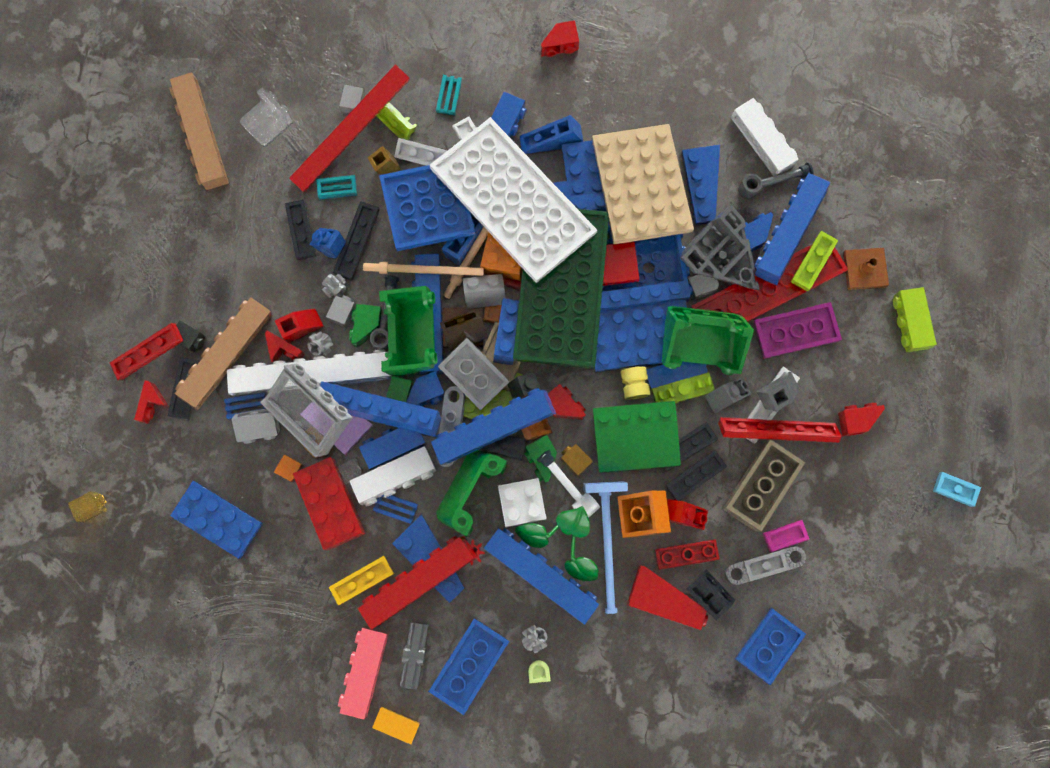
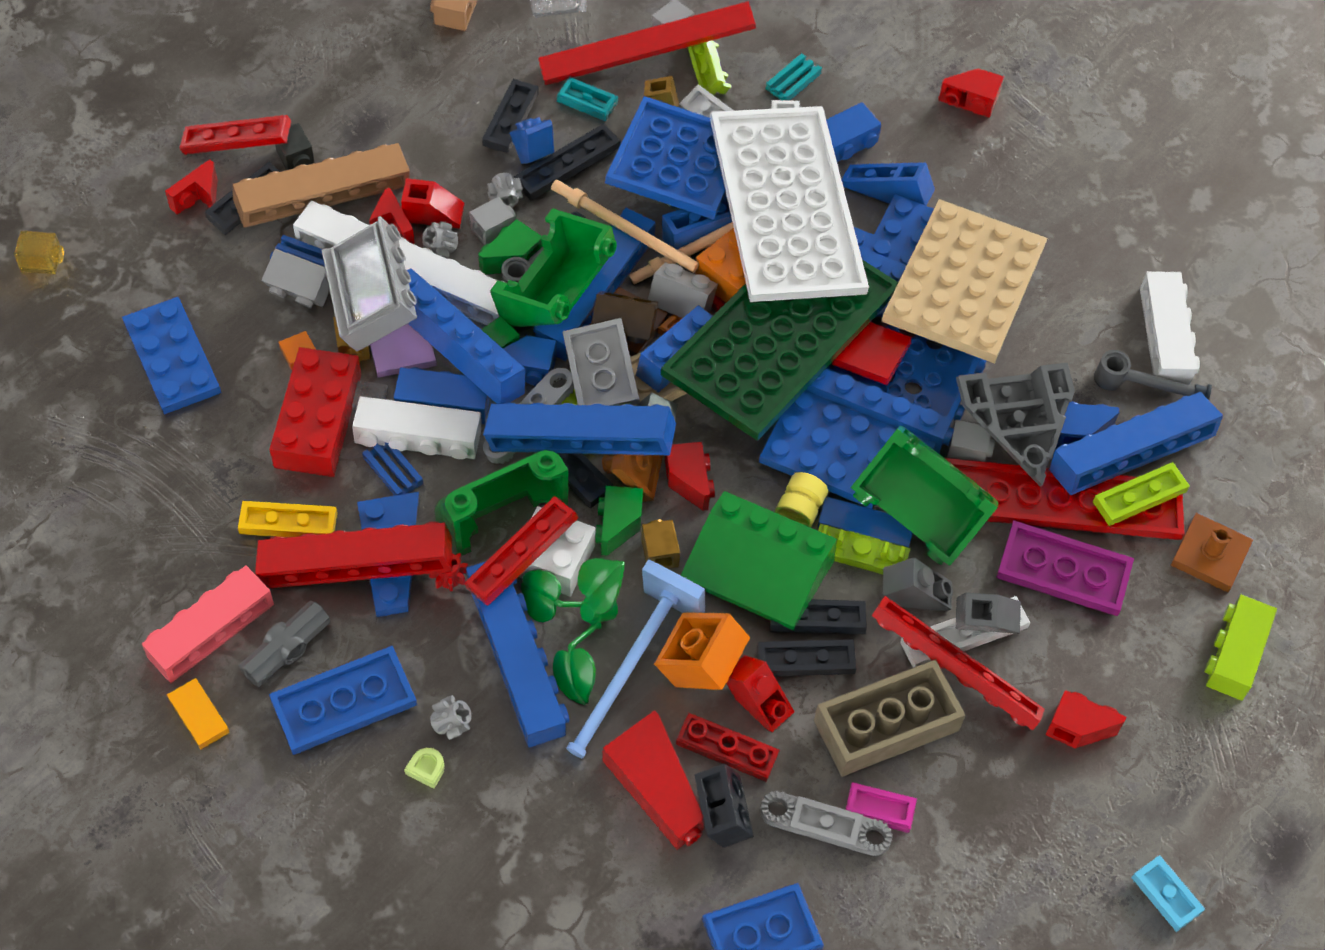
camera: 30 degrees right, 20 degrees down
white piece [537,450,600,518] -> none
blue wing [681,145,720,225] -> none
none -> red tile [464,496,578,606]

